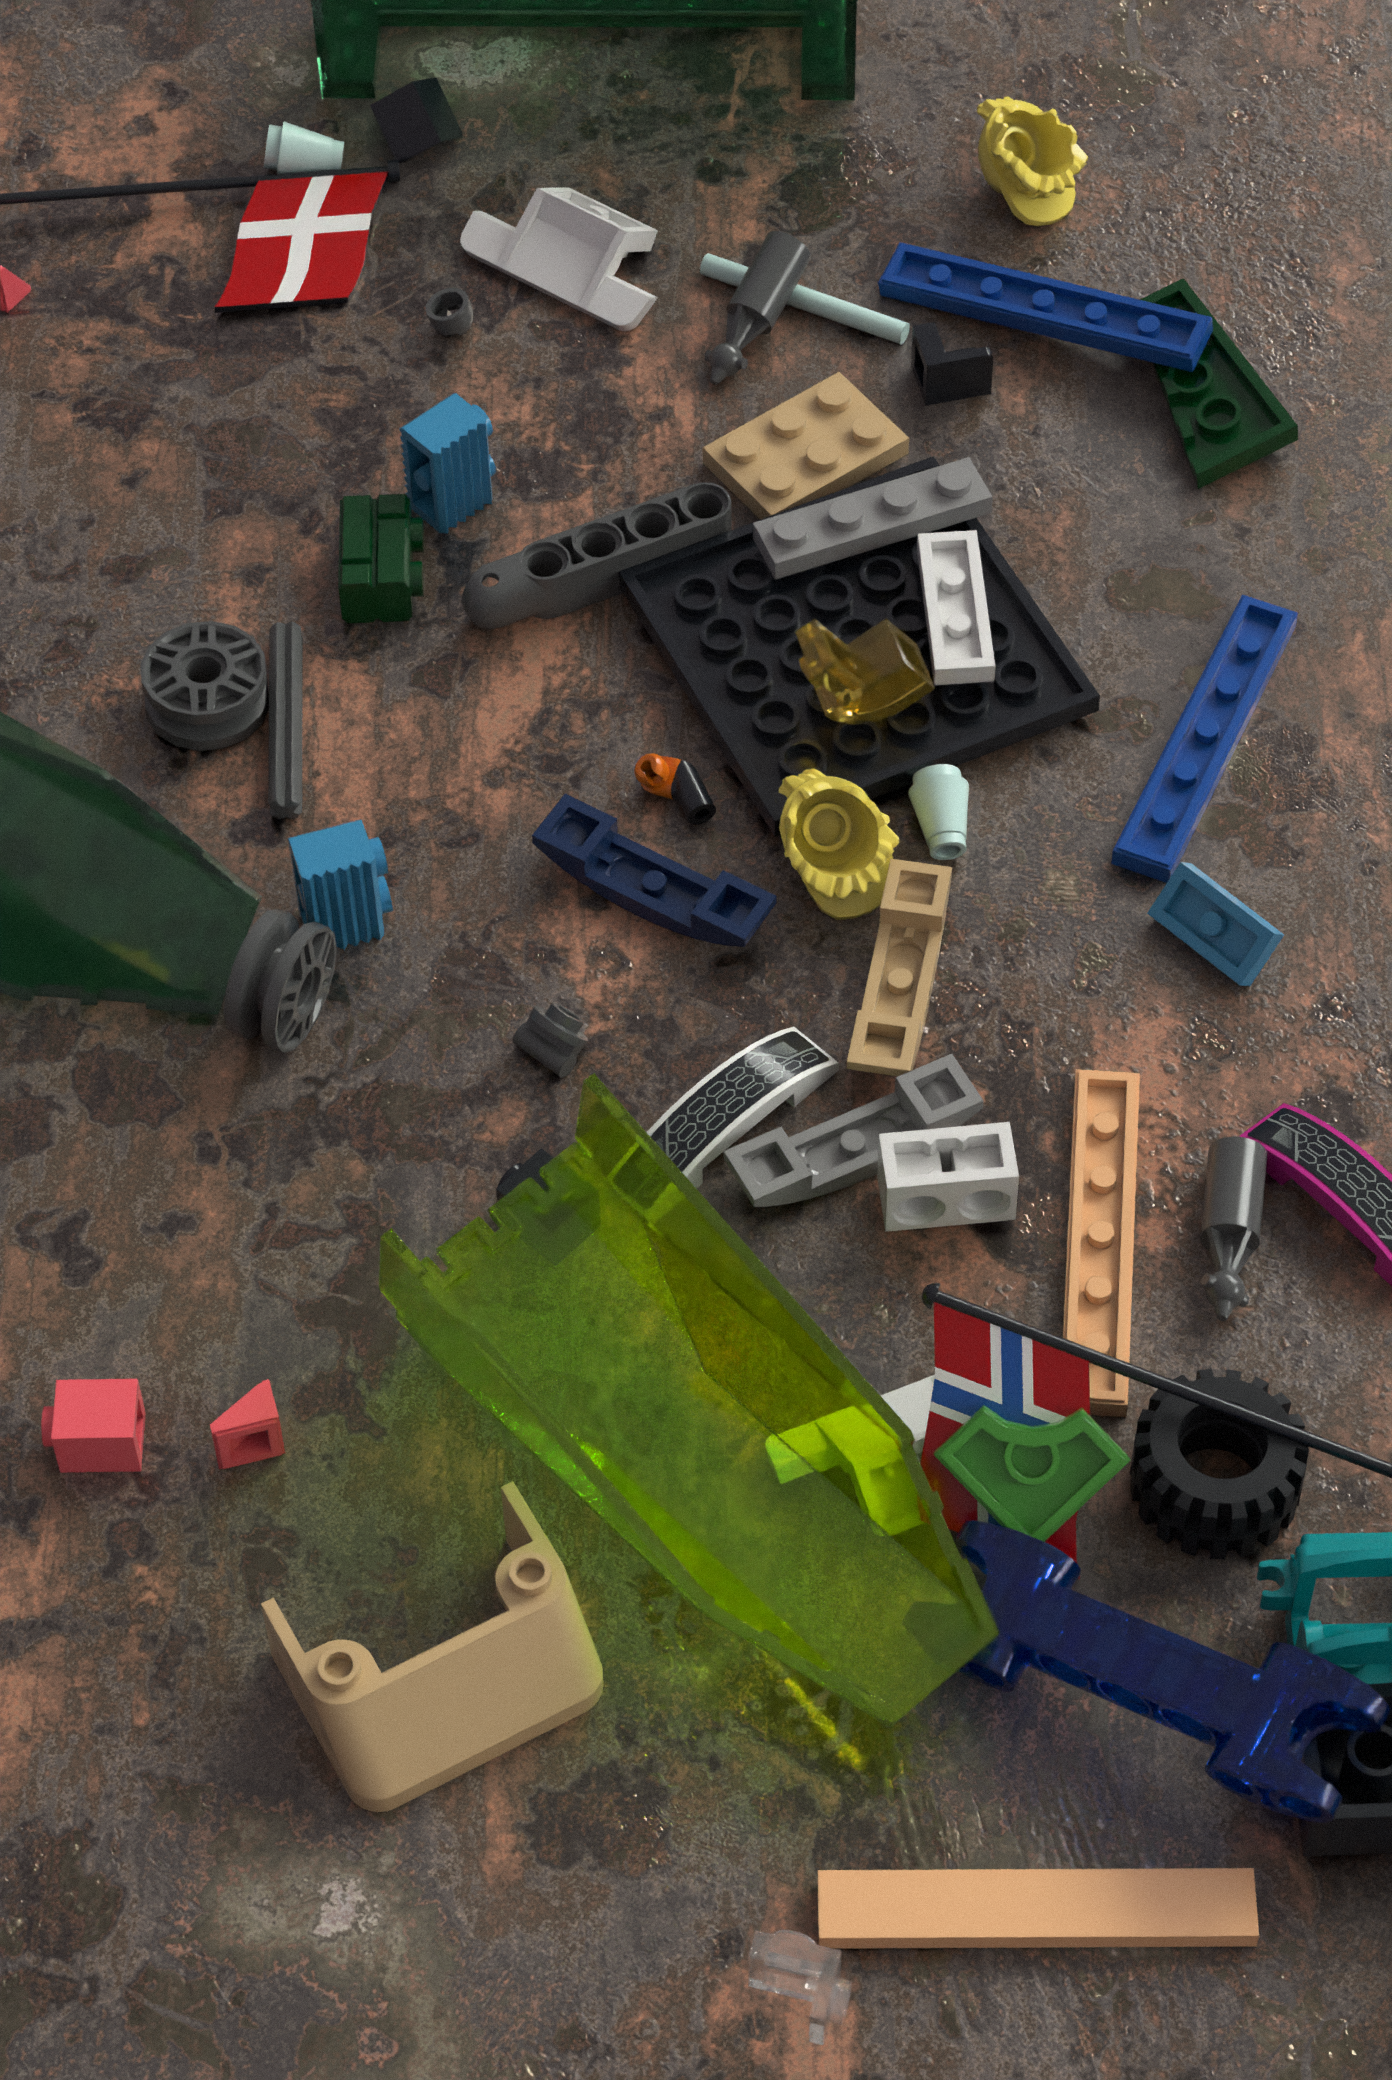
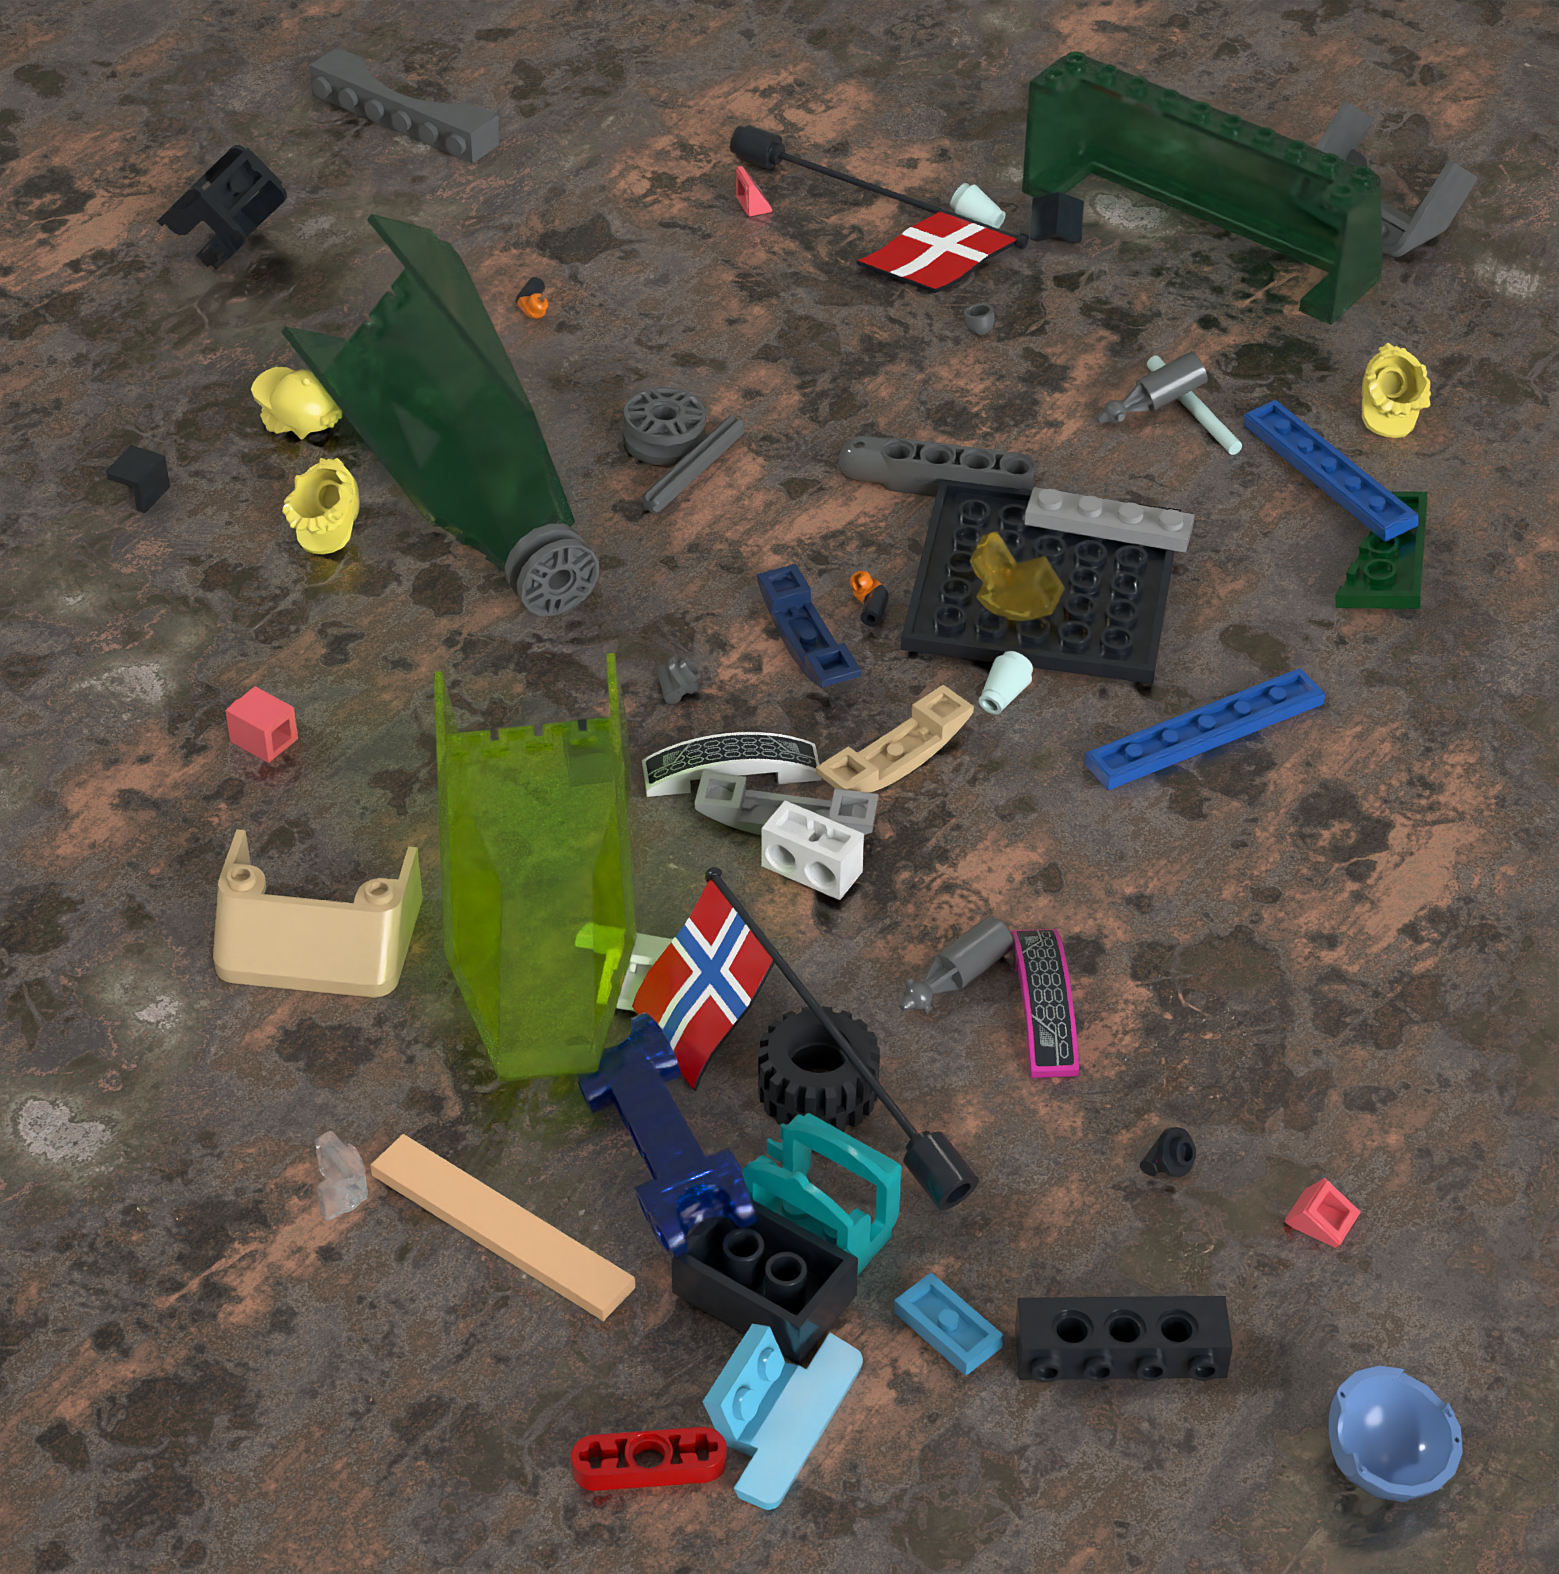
camera: 35 degrees right, 10 degrees down
coral slope [210,1379,285,1469] -> none
dark azure brick [288,819,393,949] -> none
dark green brick [338,494,424,623] -> none
dark azure brick [399,393,496,533] -> none
white plate [460,187,658,331] -> none
tan plate [703,372,909,520] -> none
light yellow hair [778,768,899,920] -> none
black panel [911,322,993,406] -> none
white plate [917,530,995,685] -> none
bright green tile [933,1405,1131,1555] -> none
light nougat tile [1062,1069,1140,1417] -> none
dark azure plate [1147,862,1284,986] -> none

